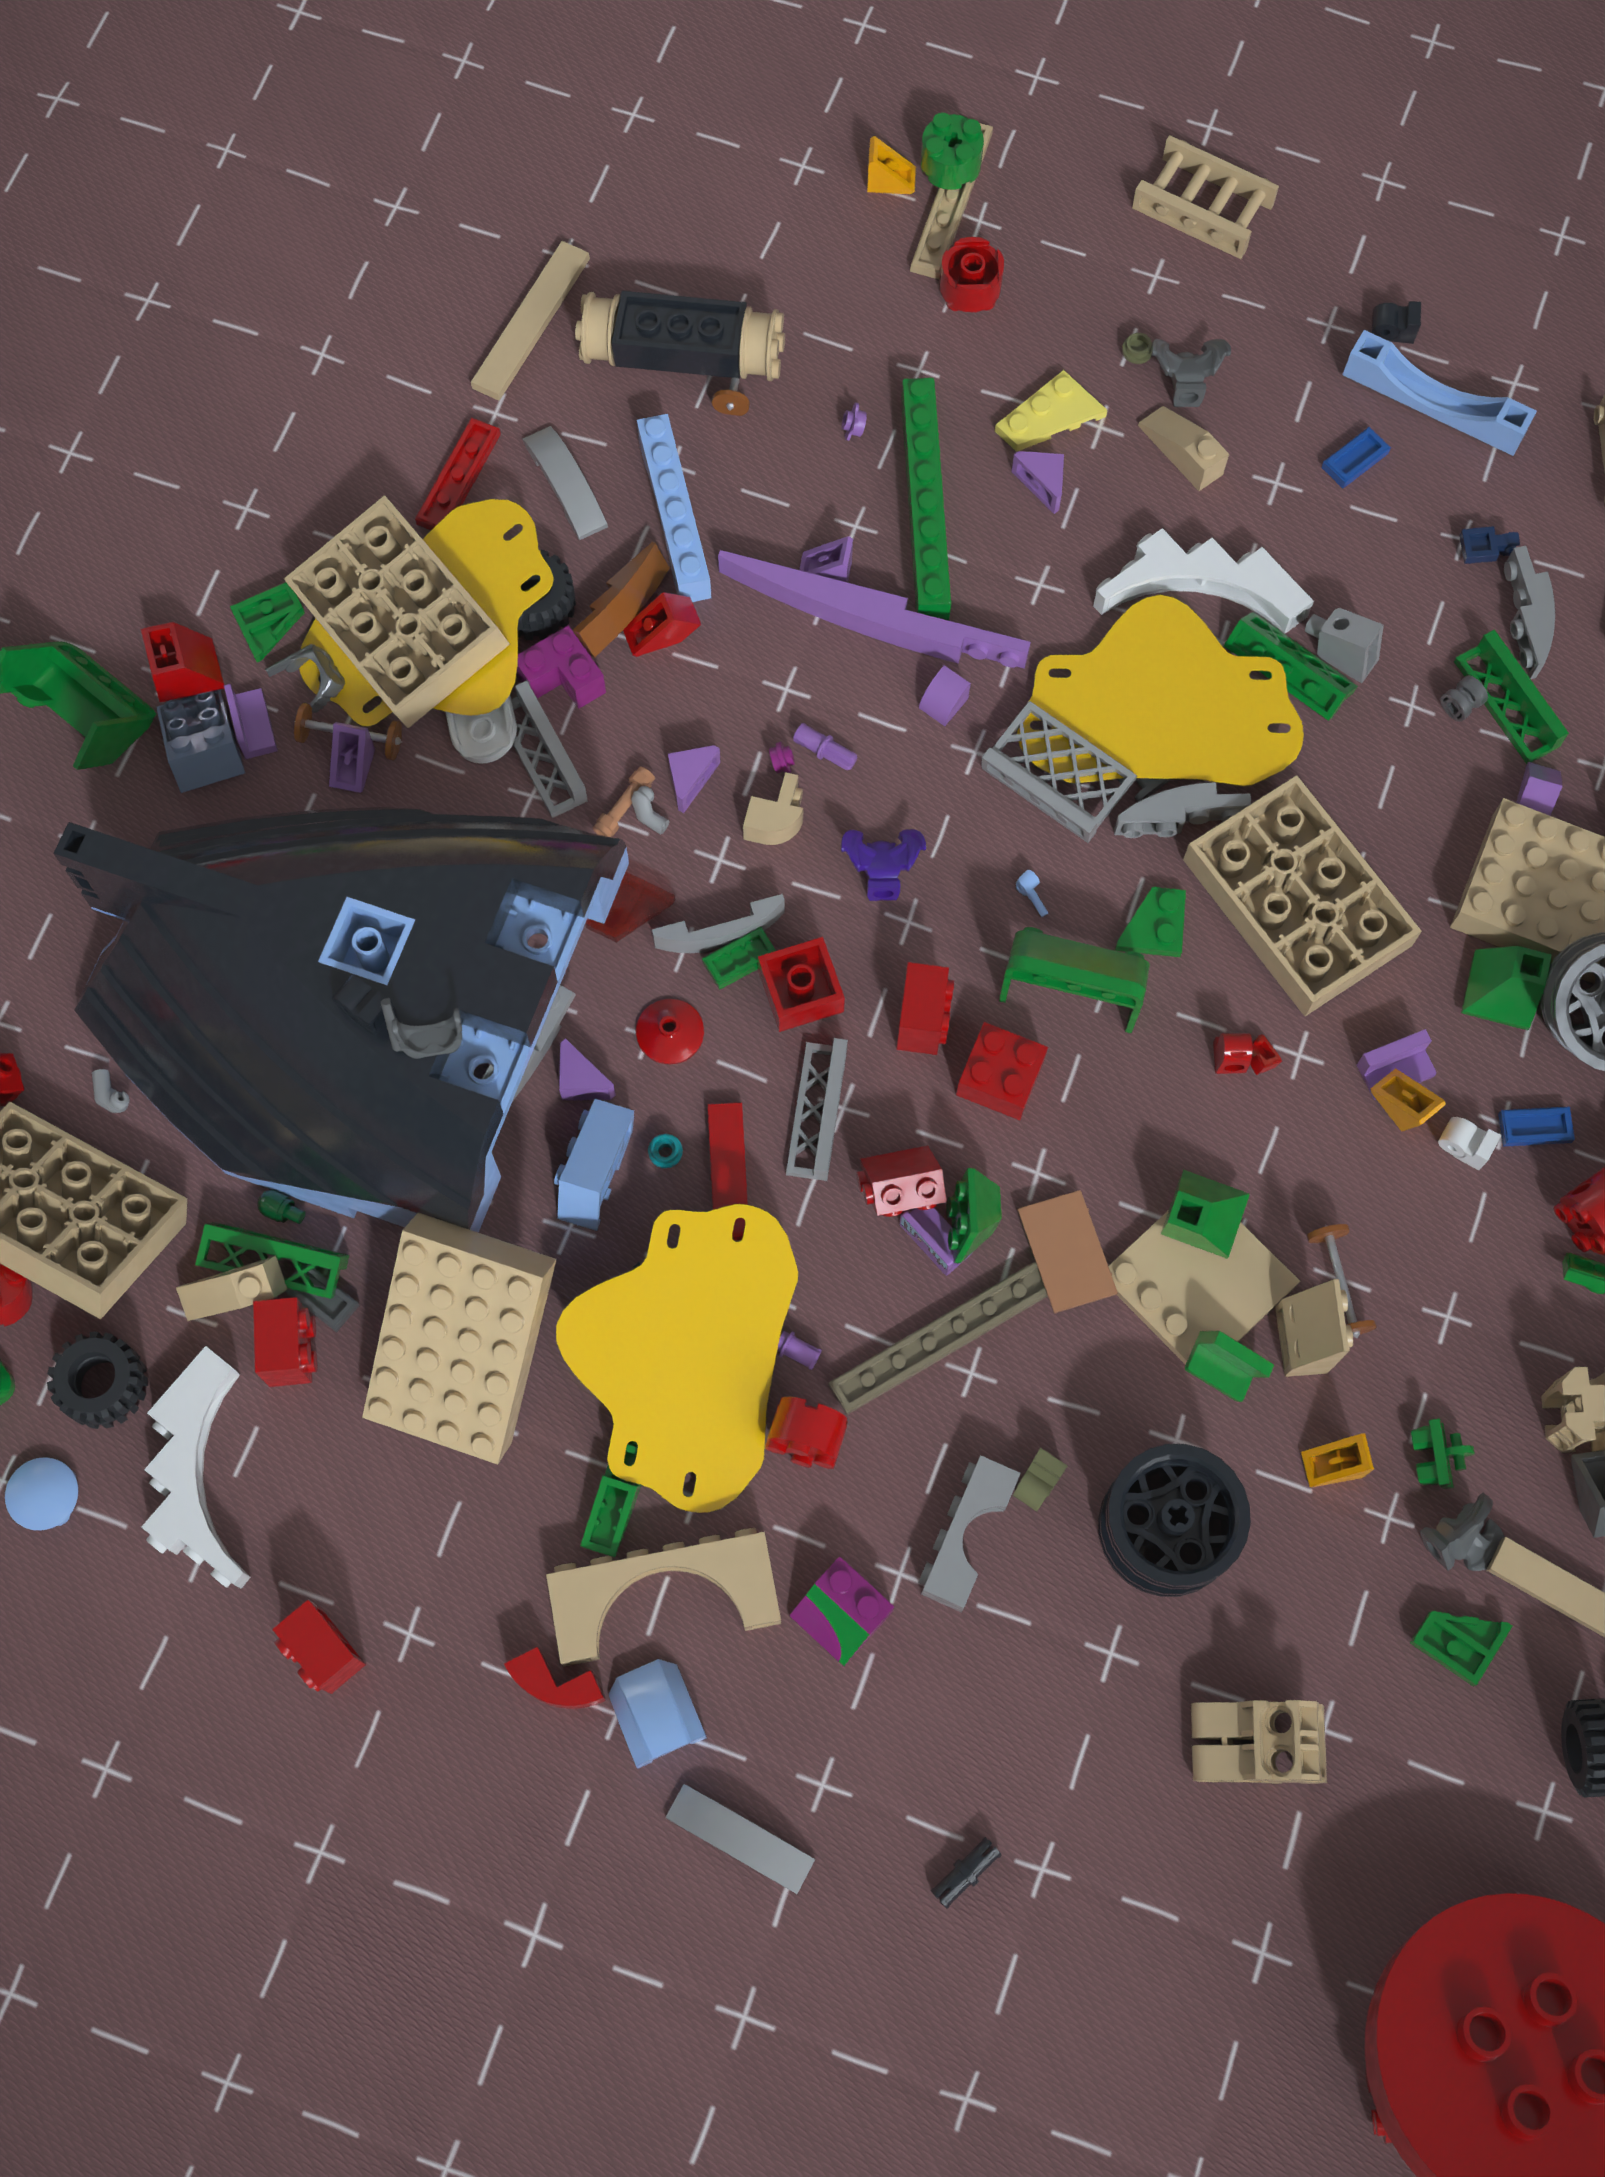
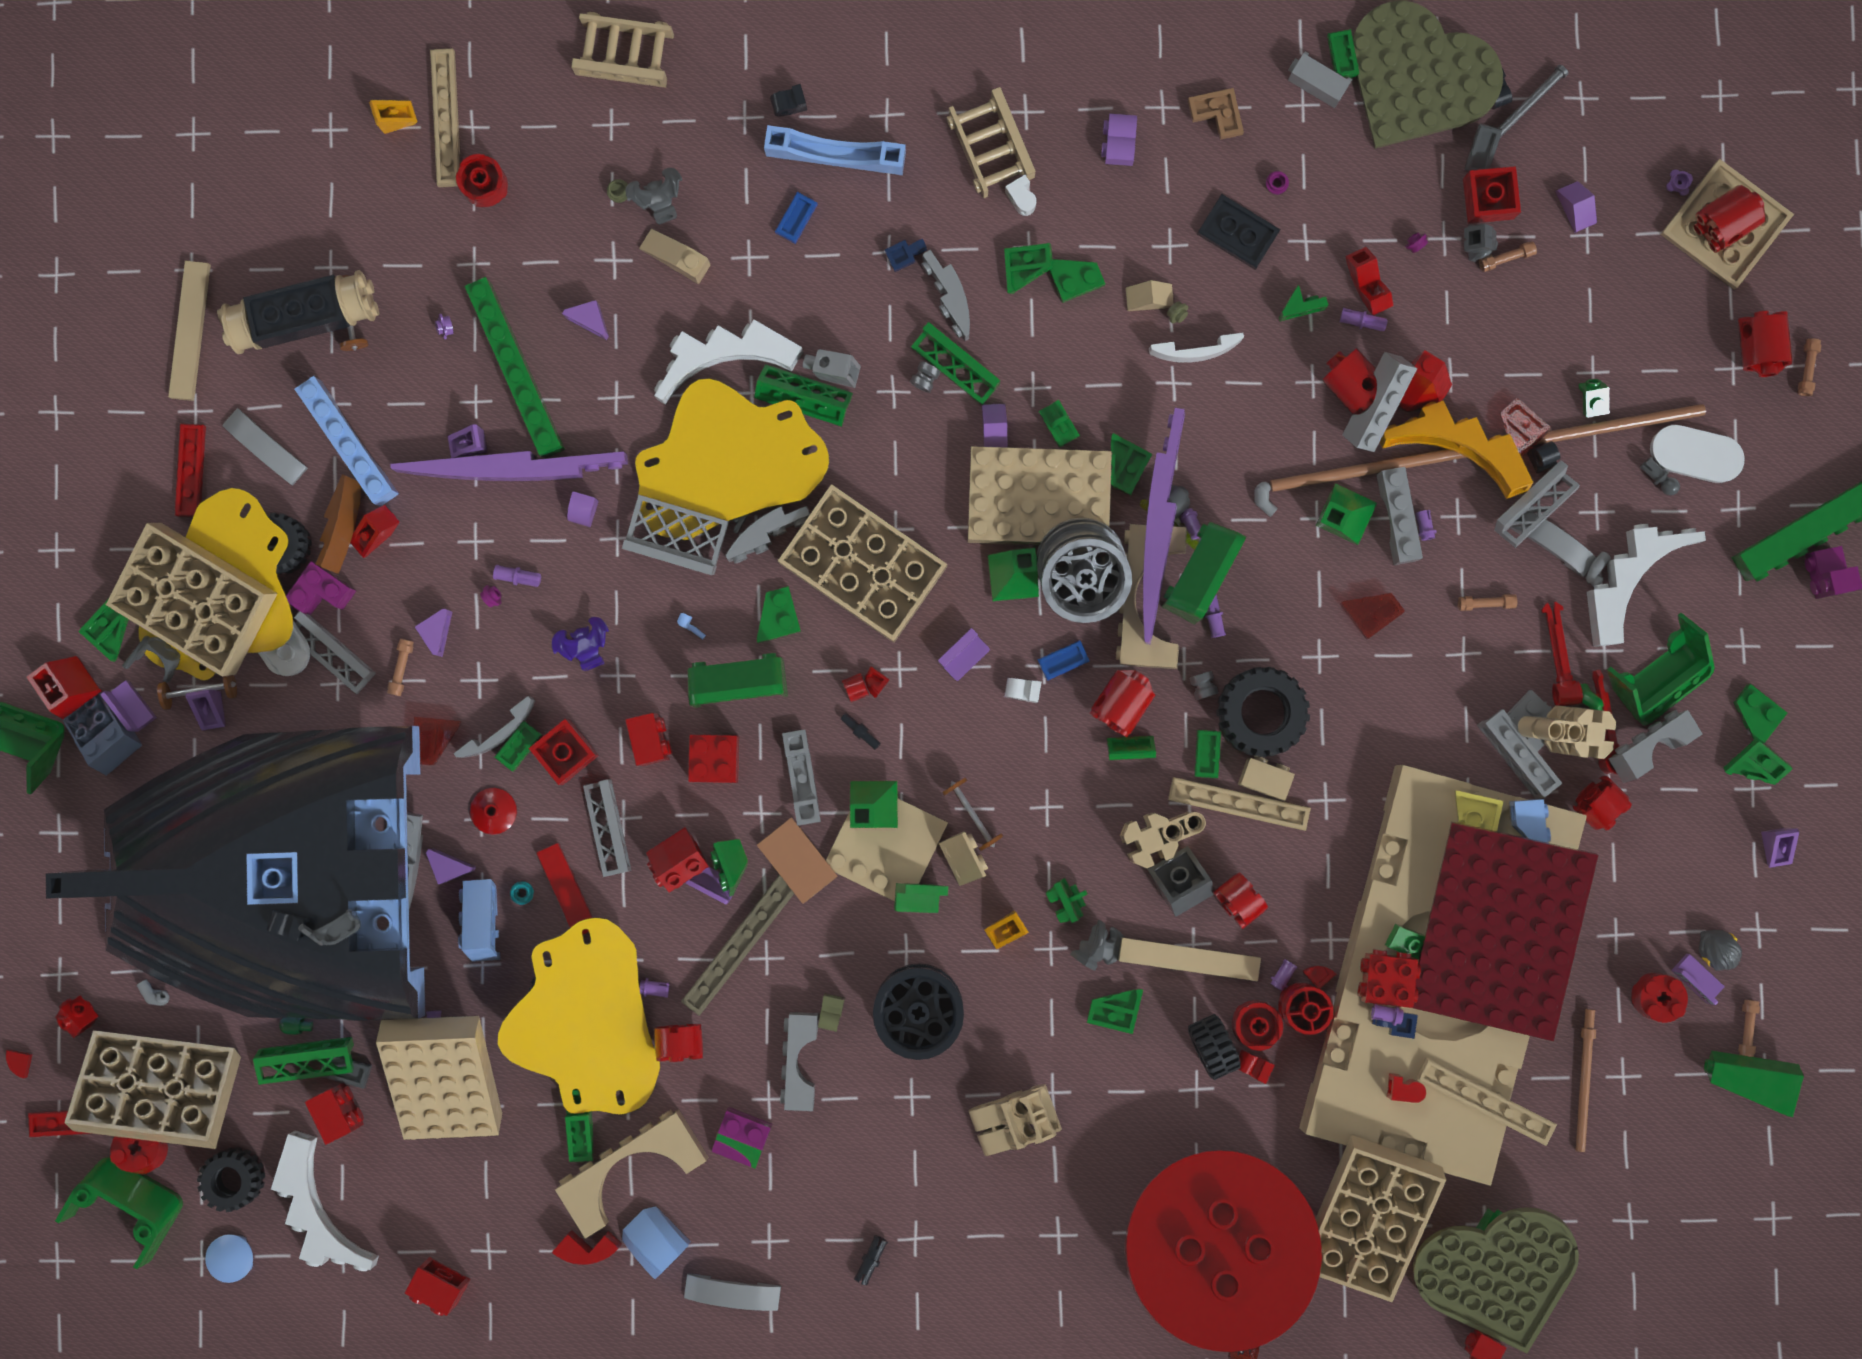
camera: 20 degrees left, 15 degrees up
tan slope [176,1256,287,1321] -> none
light grey arm [631,786,669,835] -> none
tan brick [743,772,803,845] -> none
green brick [920,113,984,190] -> none
light yellow wing [995,370,1107,452] -> none
light orange slope [1370,1068,1446,1132] -> none
none -> light grey slope [782,730,821,826]
none -> black bar [841,712,881,750]

